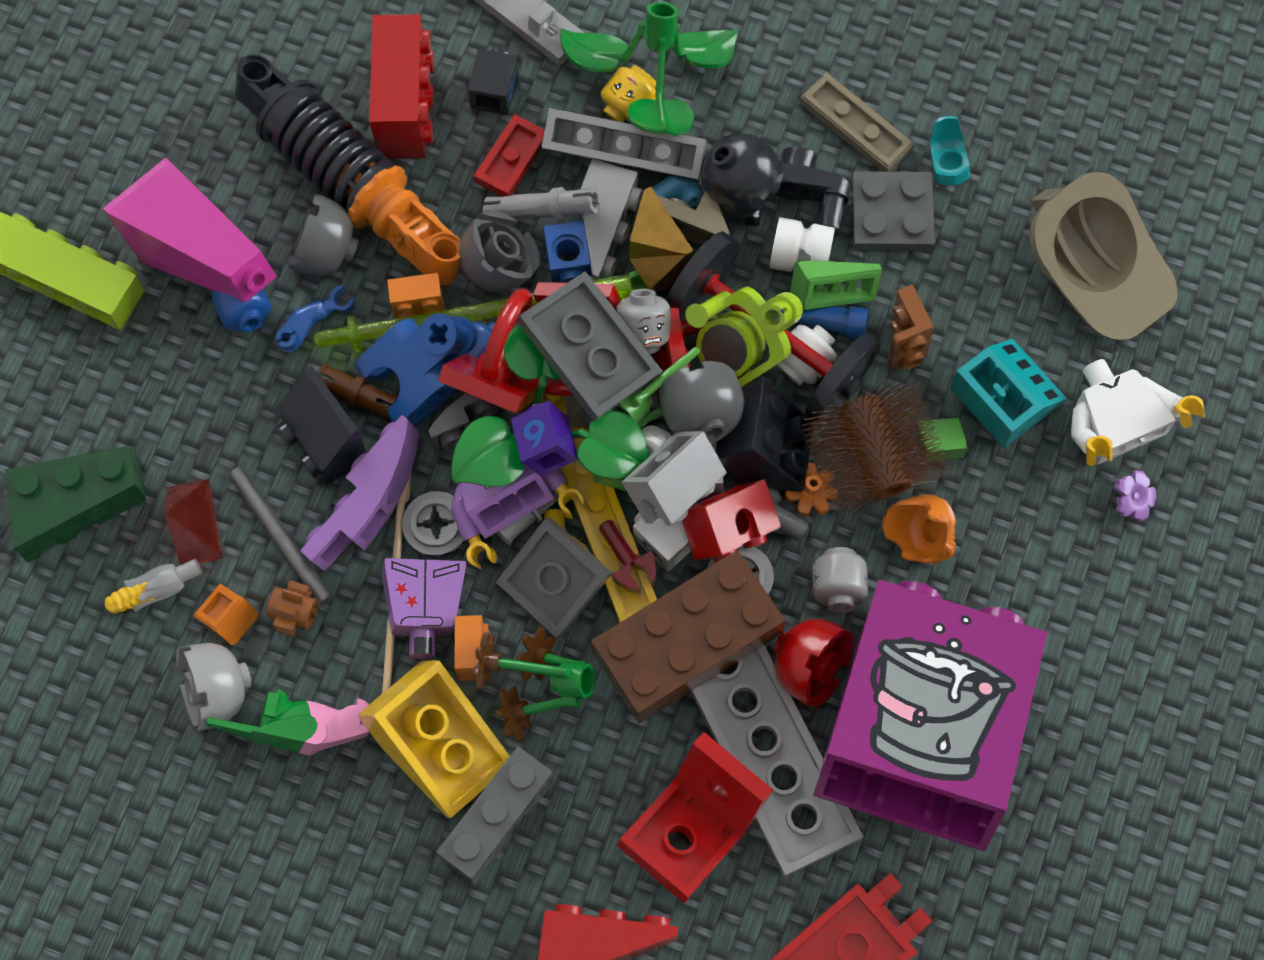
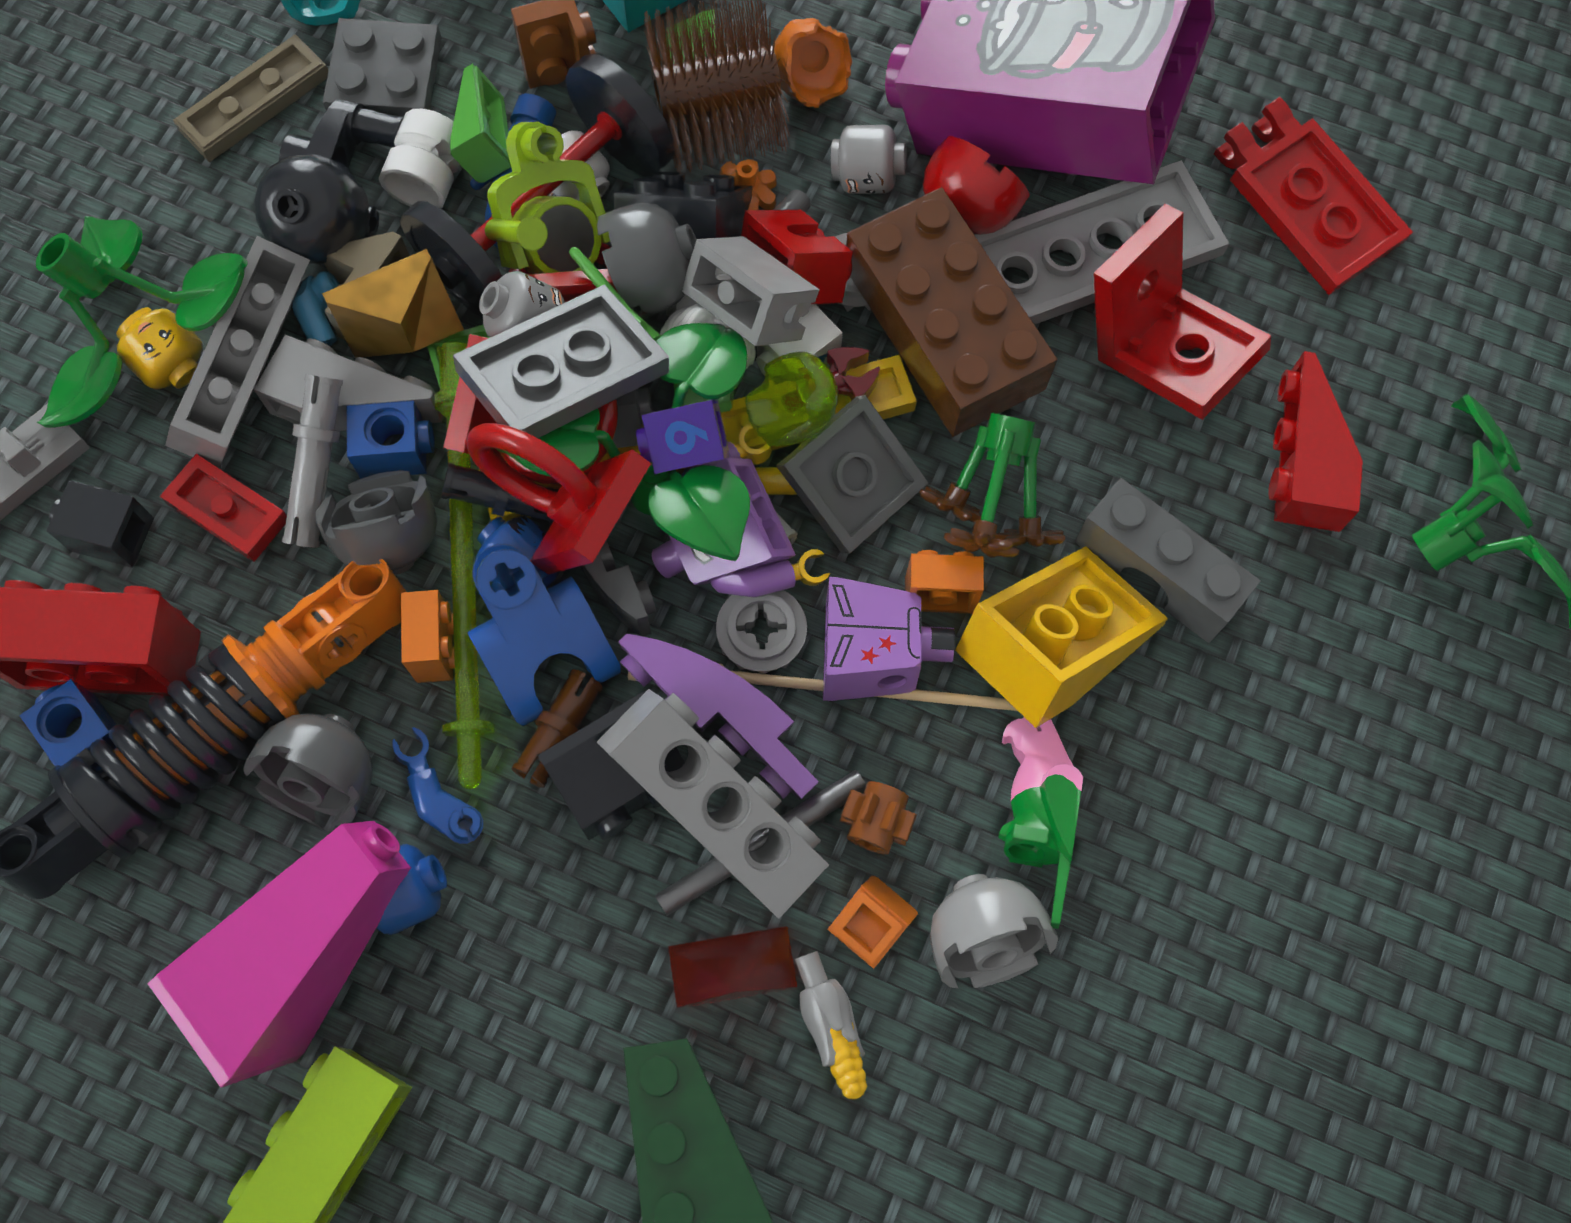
camera: 90 degrees left, 0 degrees up
none -> blue brick [19,679,116,772]
none -> light grey brick [597,689,829,919]
none -> clear neon green hair [745,351,838,447]

